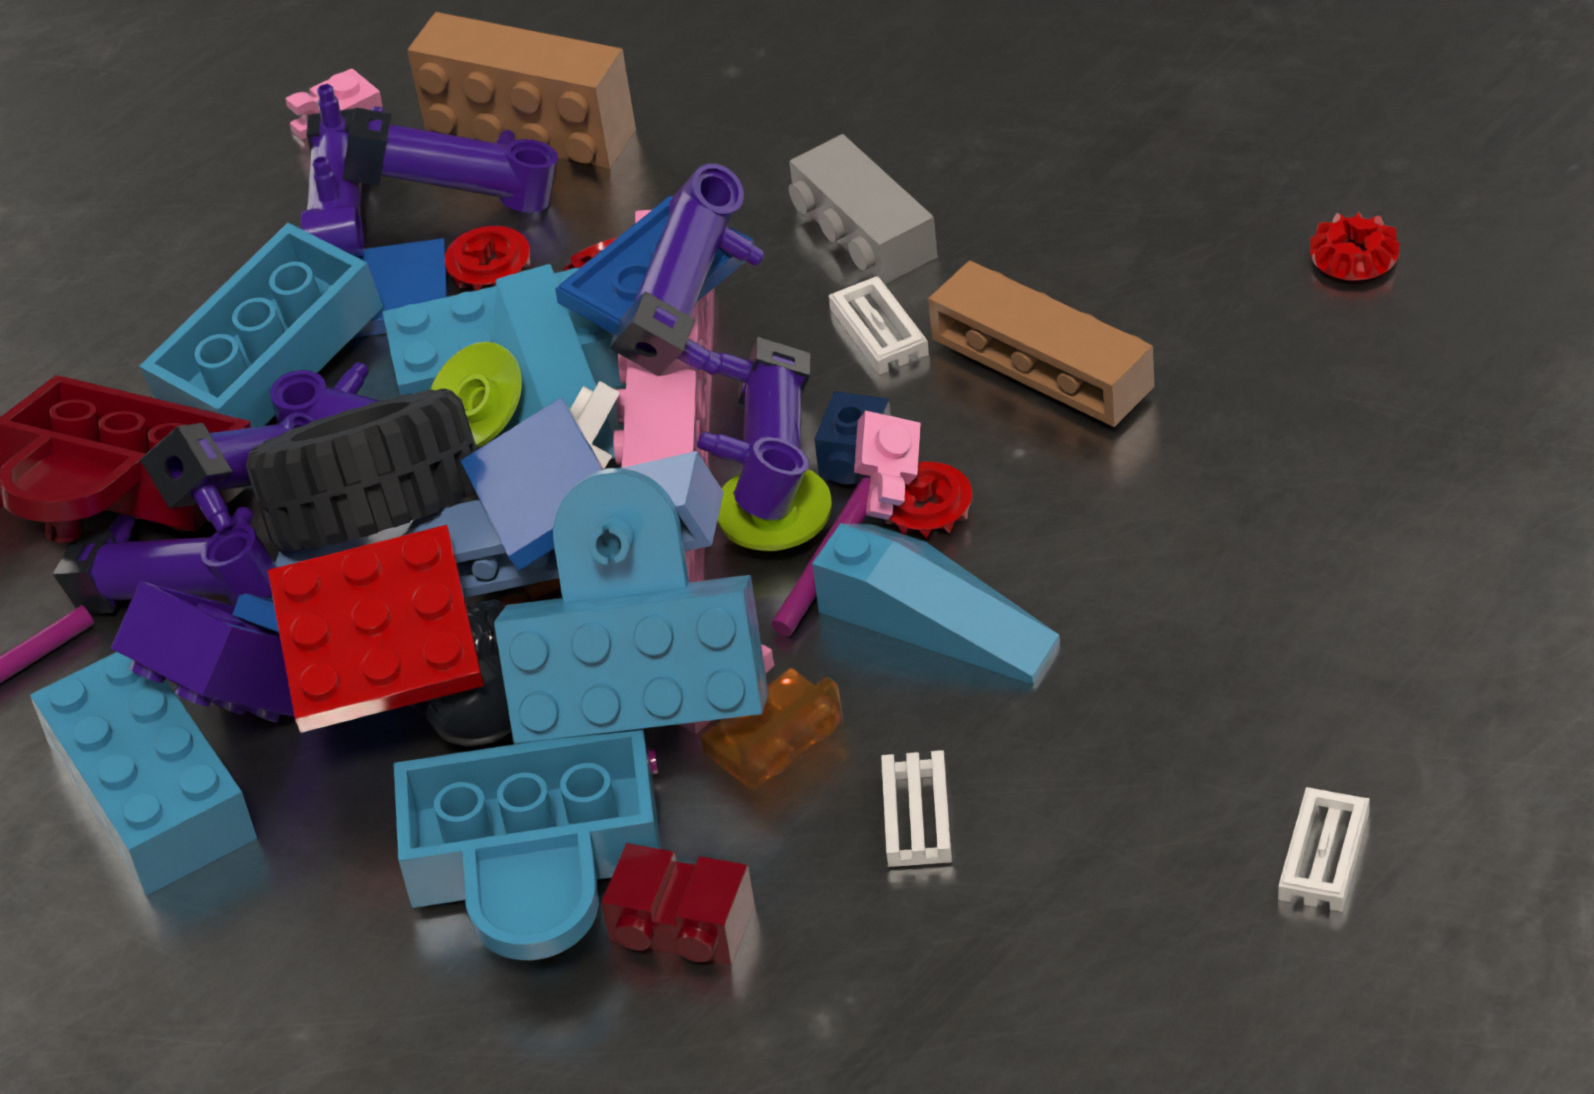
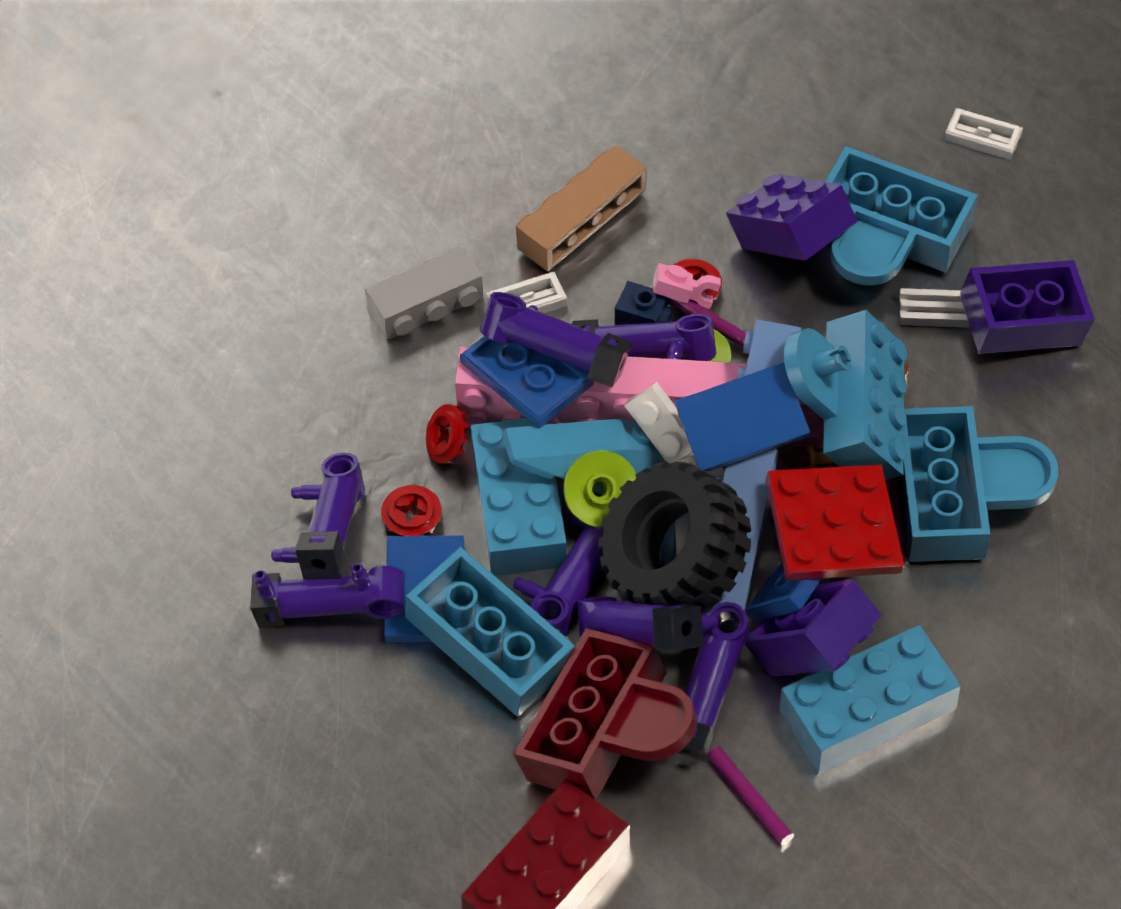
camera: 90 degrees left, 10 degrees up
bright pink plate [285,68,383,140] -> none
medium nougat brick [407,12,636,169] -> none
dark red brick [601,843,755,965] -> none
dark azure wedge [812,523,1060,685] -> none
red gear [1310,211,1400,280] -> none
none -> dark purple brick [725,174,858,261]
none -> dark azure brick [825,146,978,285]
none -> dark purple brick [960,260,1095,354]

